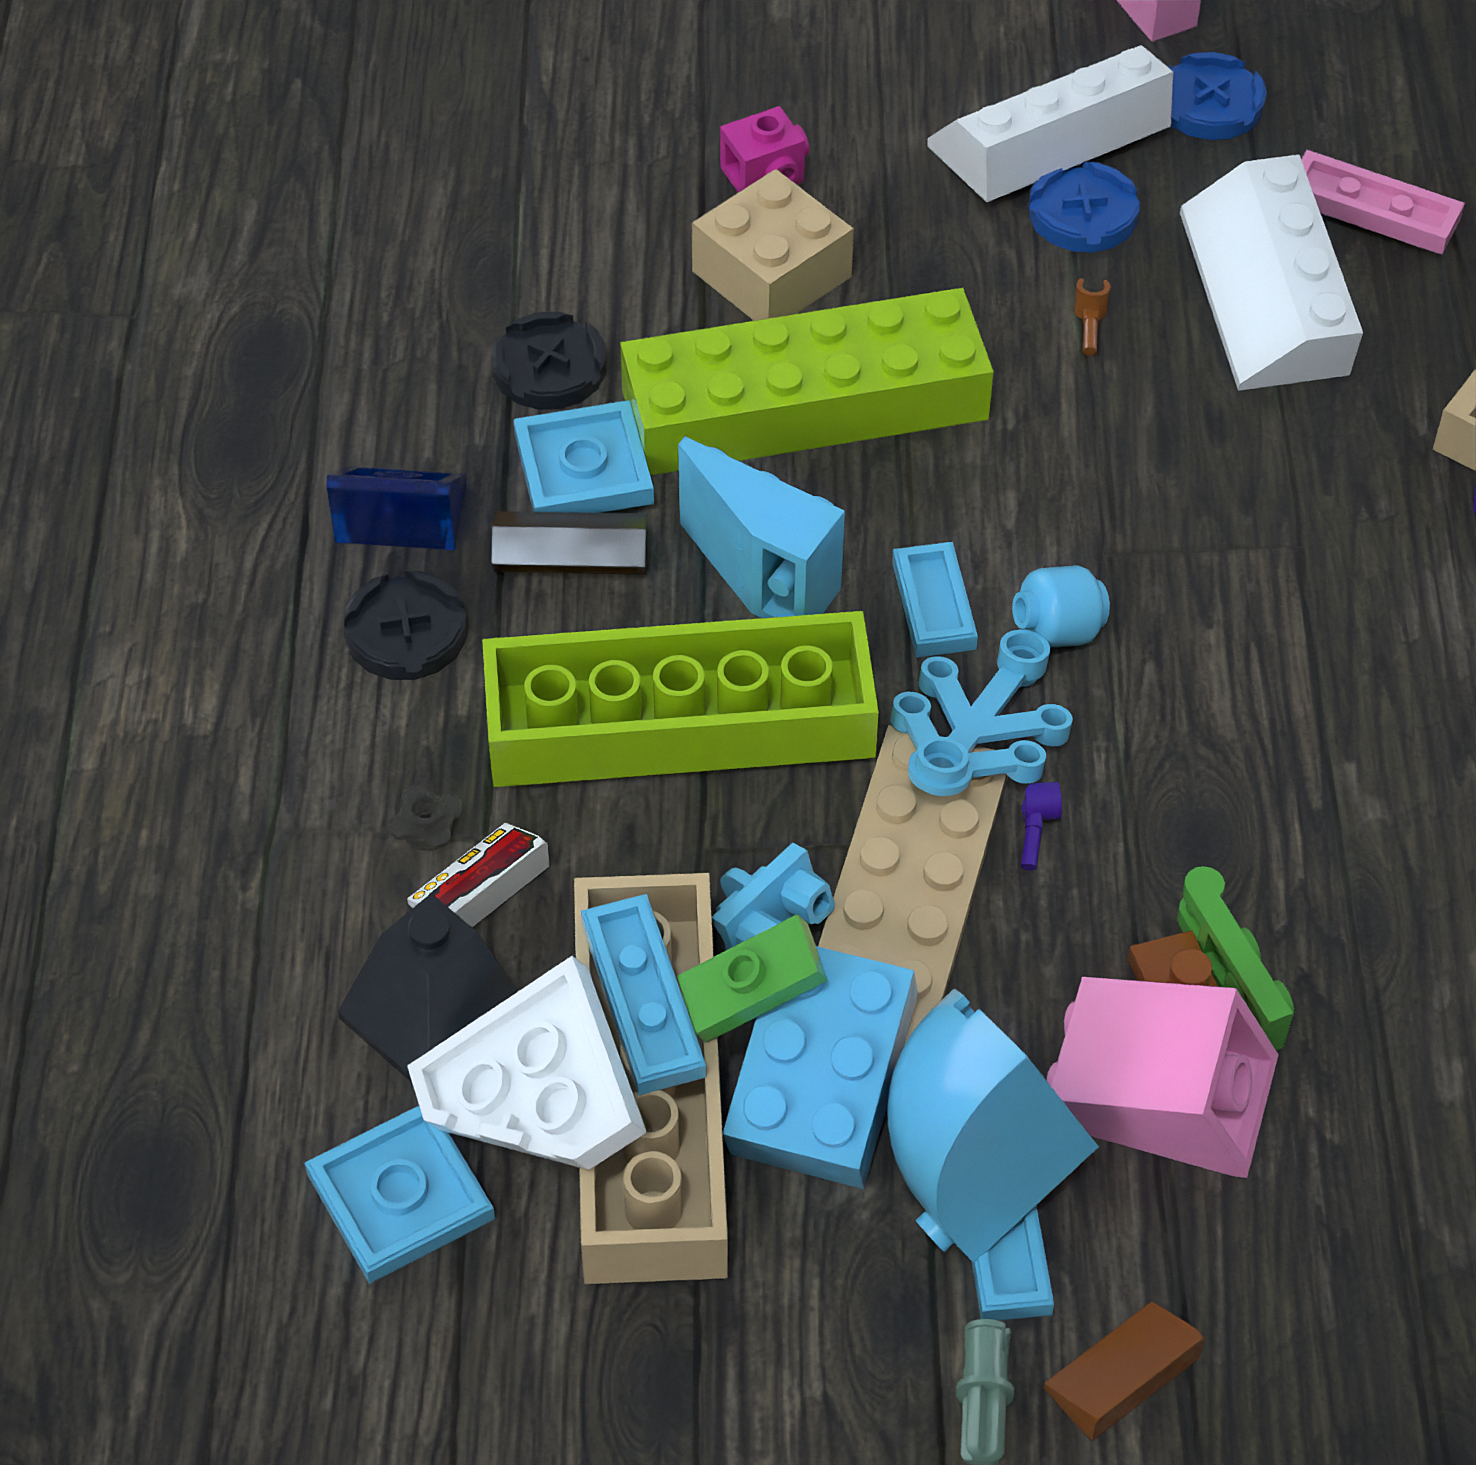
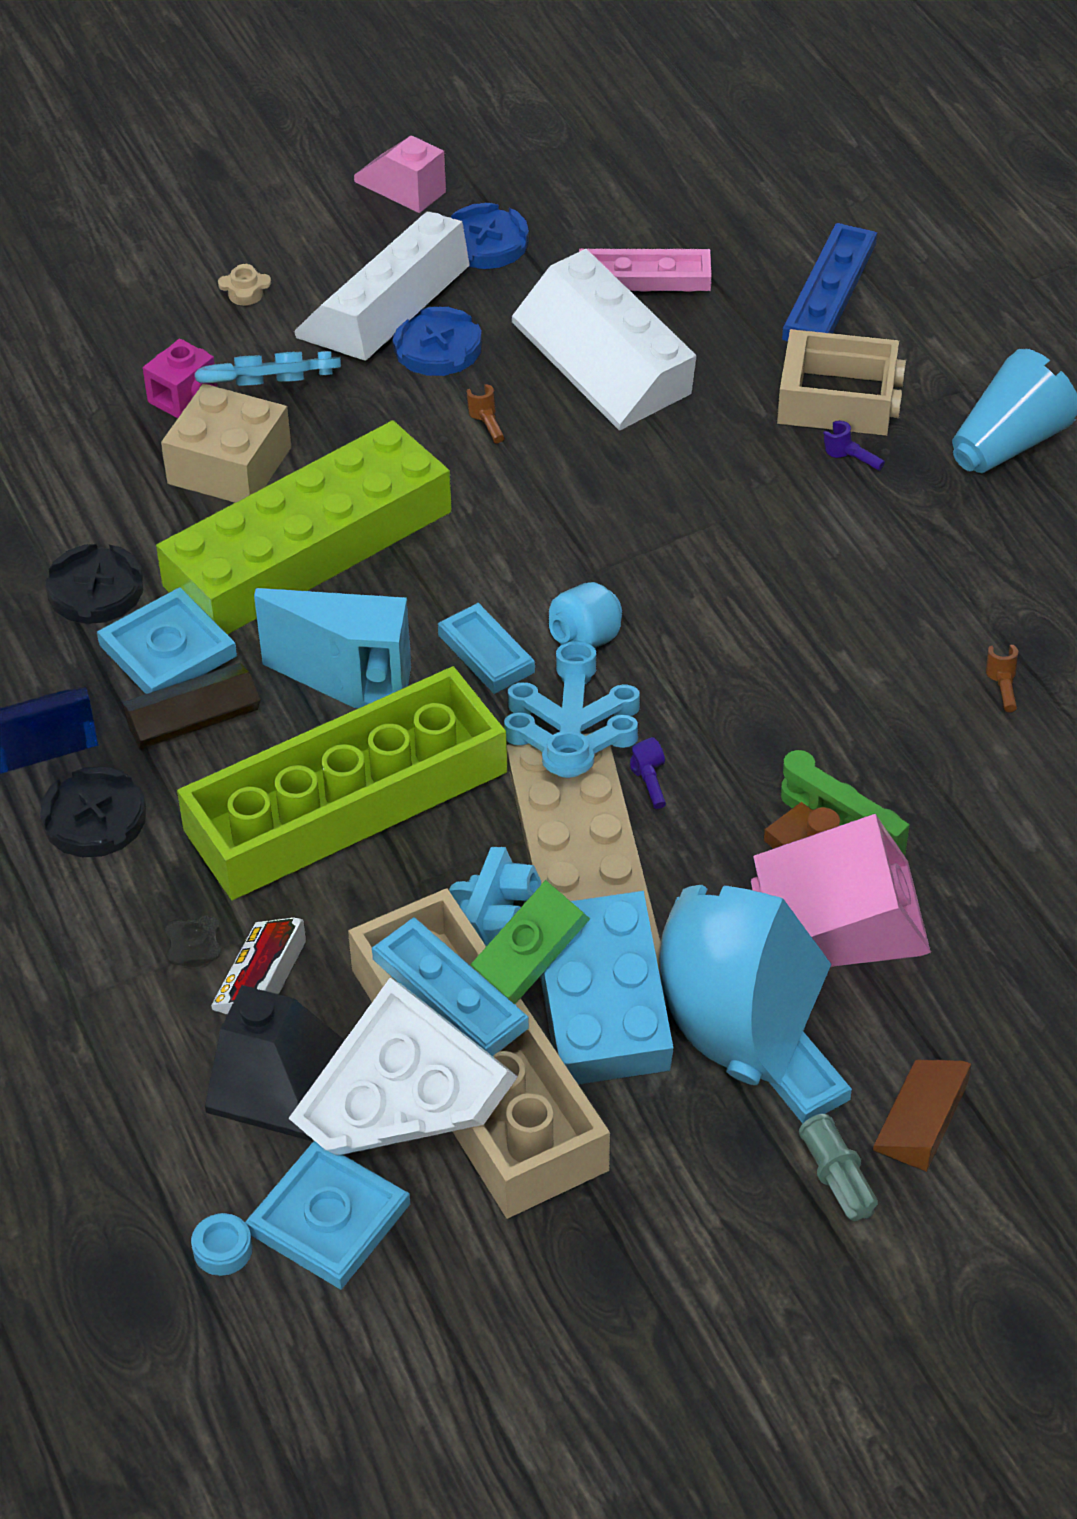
camera: 25 degrees left, 5 degrees down
none -> medium azure tile [191,1213,252,1276]
none -> medium azure piece [195,351,341,386]
none -> tan plate [218,264,271,306]

